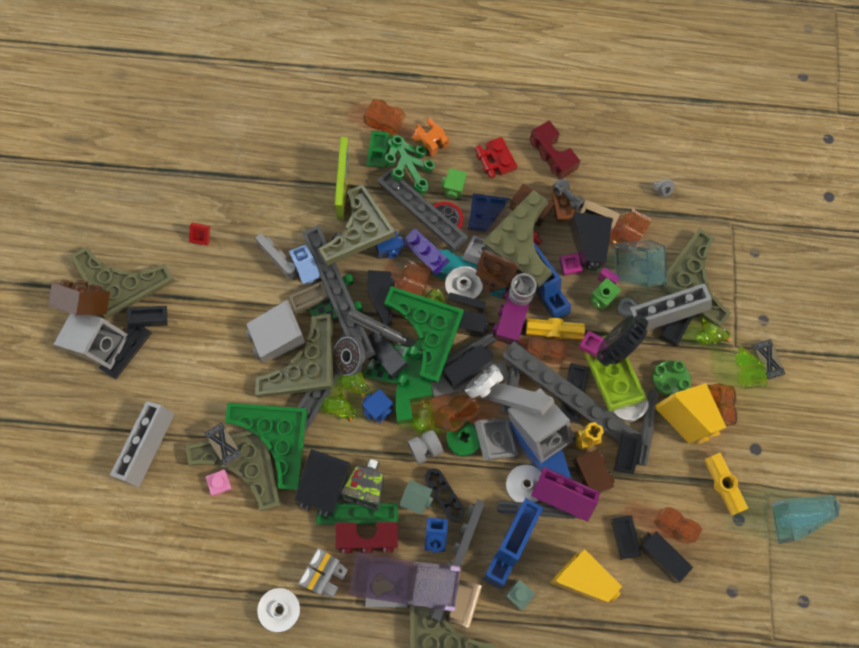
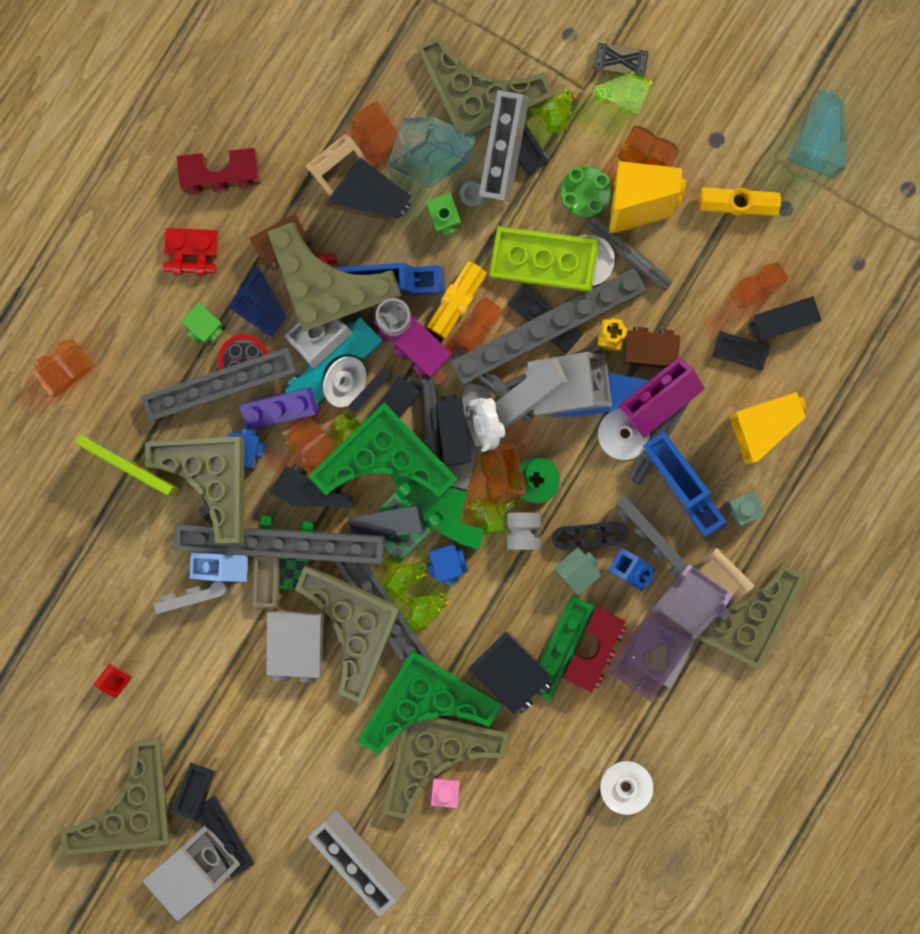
camera: 55 degrees left, 15 degrees up
reddish brown brick [48,280,110,315] -> none
tile [204,422,243,467] -> none
light grey hips [298,548,348,598] -> none
tile [333,336,365,376] -> none
torso [341,459,384,511] -> none
dark grey axle [347,309,416,347] -> none
green slope [367,130,390,168] -> none
green plant [384,135,435,195] -> none
orange animal [412,118,450,157] -> none
light grey tile [474,418,518,461] -> none
reddish brown slope [475,250,520,295] -> none
dark orange plate [550,186,575,222] -> none
dark grey bar [552,178,584,210] -> none
dark pink tile [559,253,583,276] -> none
dark pink tile [579,331,604,358] -> none
dark pink tile [597,267,620,285] -> none
black gear [597,314,649,366] -> none
black tile [613,431,642,474] -> none
light grey plate [652,179,675,197] -> none

